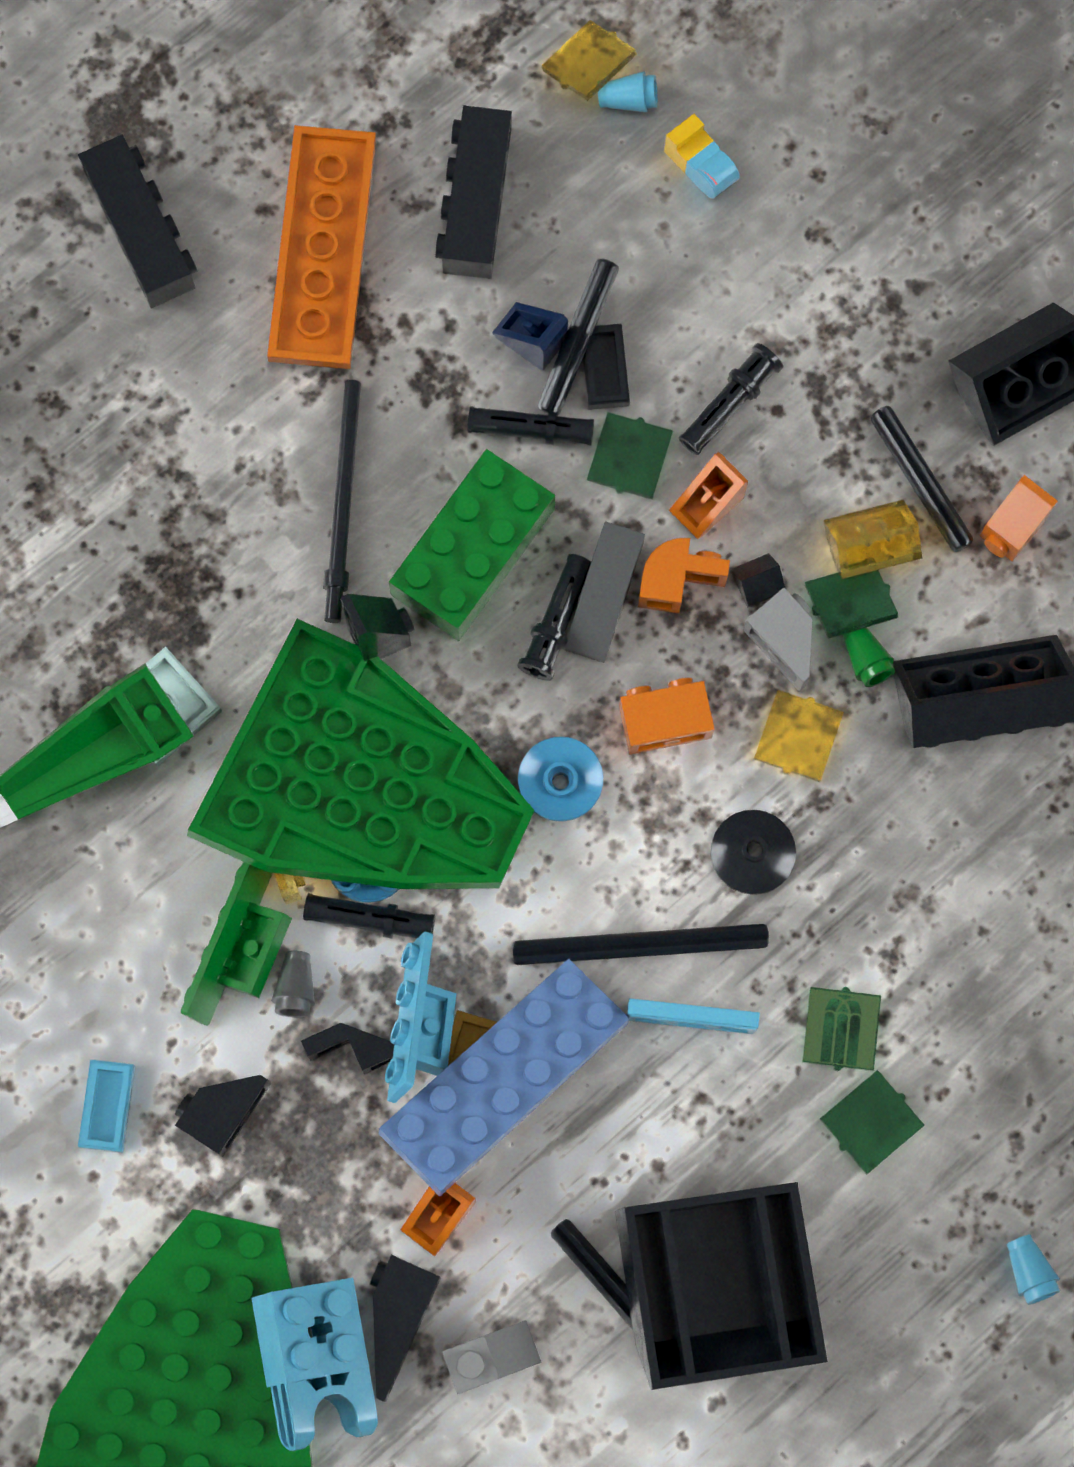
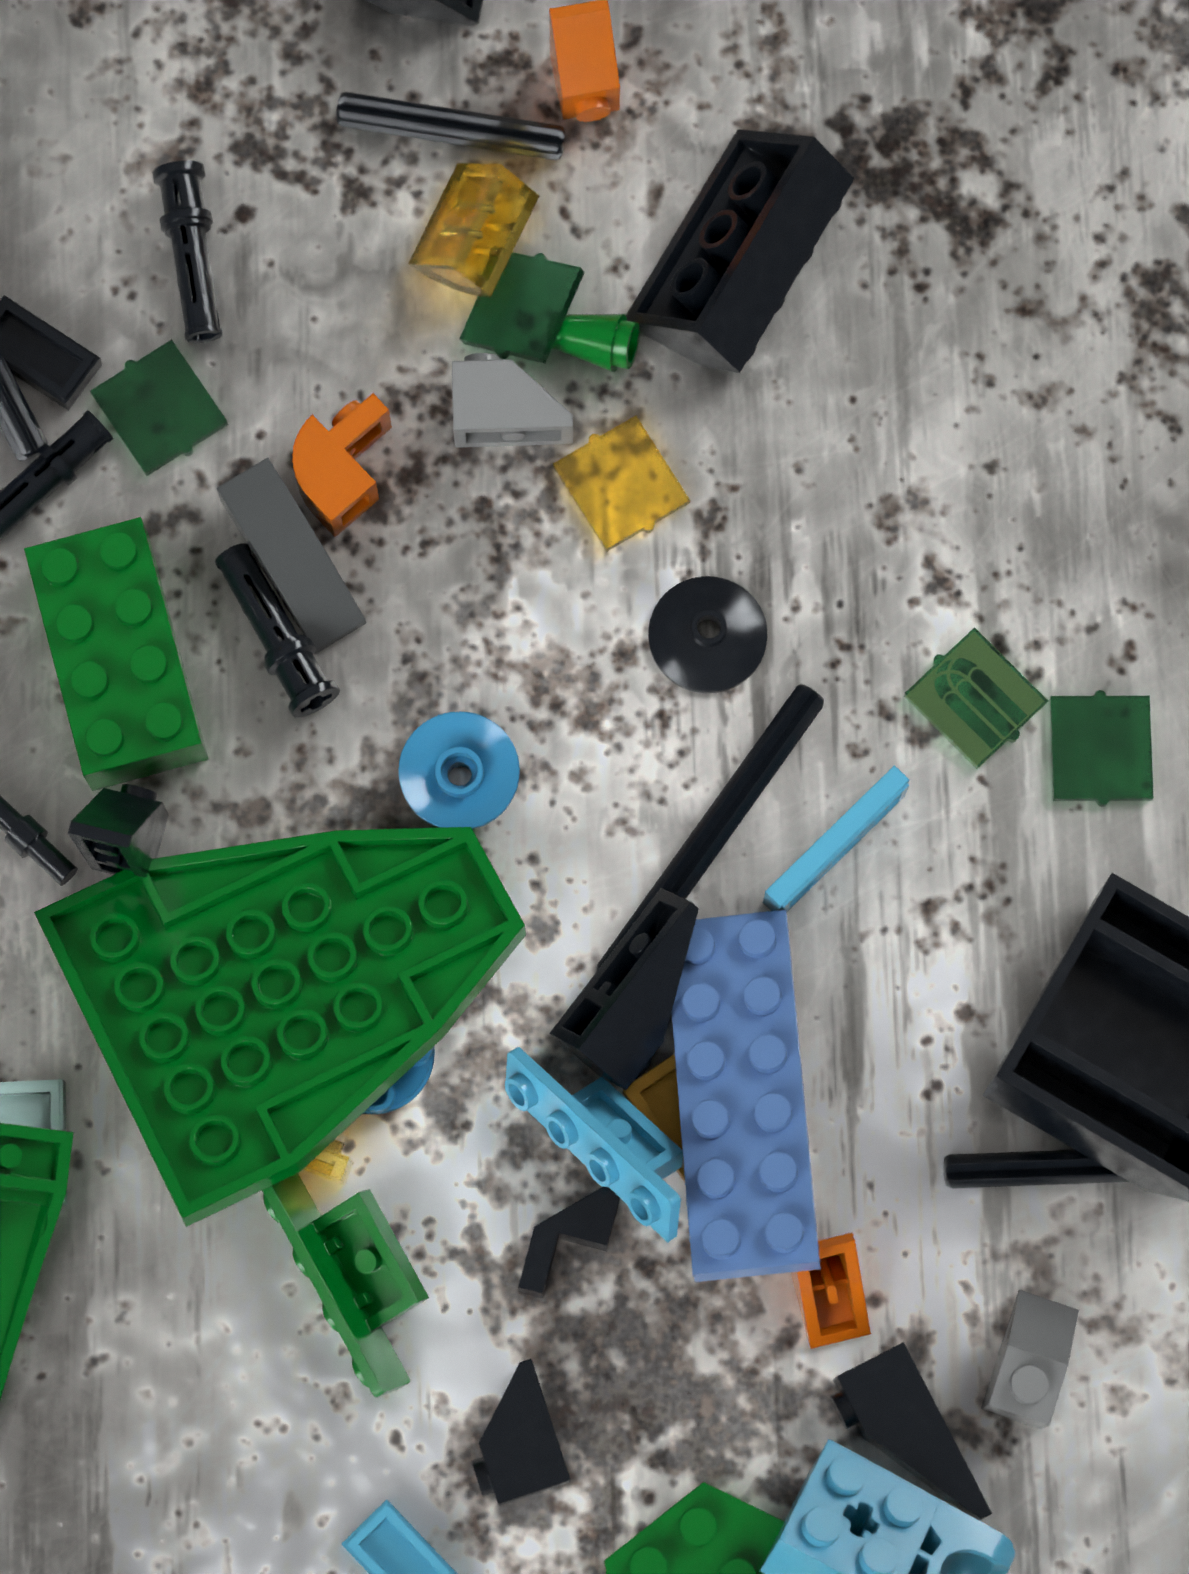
camera: 50 degrees left, 0 degrees up
flat silver cone [271,951,315,1018] -> none
black pin [303,893,435,939] -> none
orange brick [619,678,715,755] -> none
orange slope [669,452,748,539] -> none
black slope [730,553,786,608] -> none
none -> black slope [550,888,699,1090]

